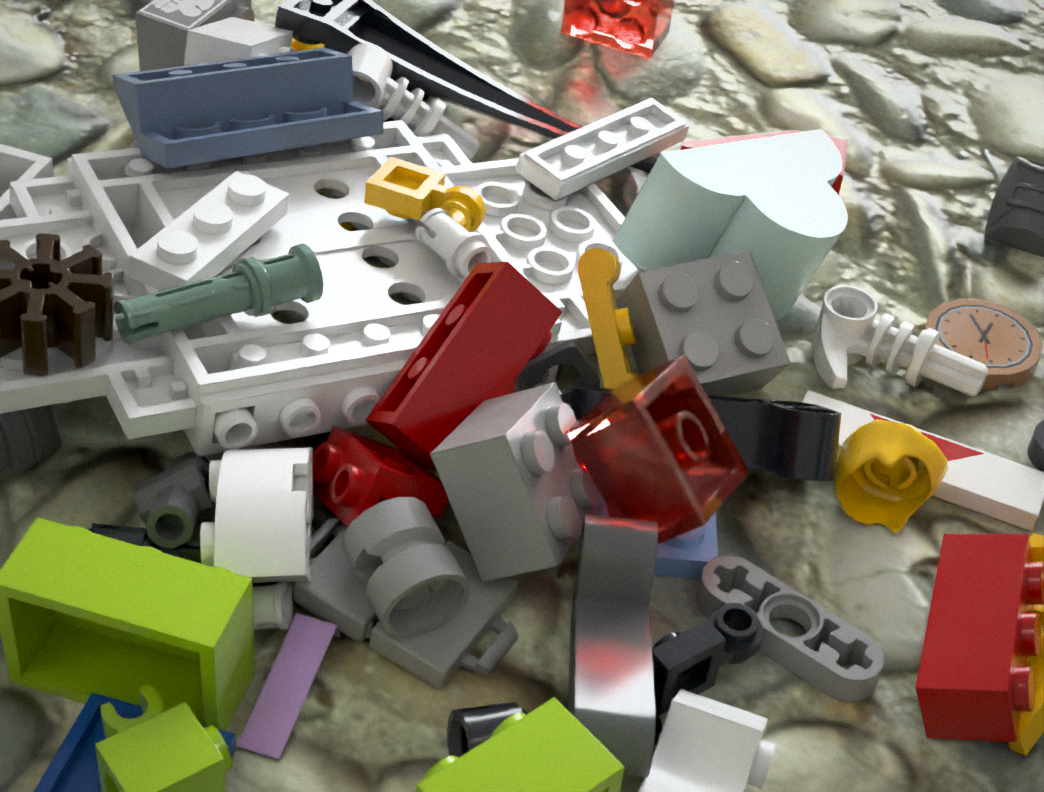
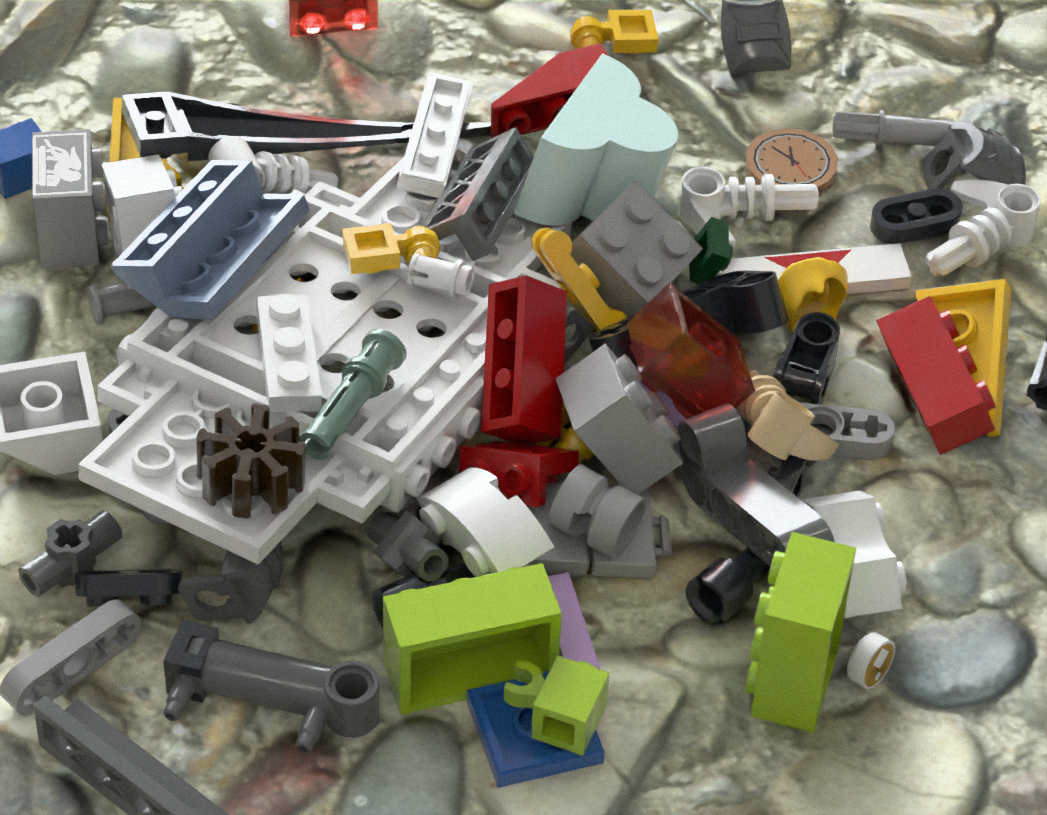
camera: 30 degrees left, 5 degrees up
none -> dark grey fence [422,127,534,261]
none -> yellow plate [570,10,659,54]
none -> dark green plate [689,217,733,285]
none -> tan piece [735,370,839,461]
none -> black piece [773,312,840,404]

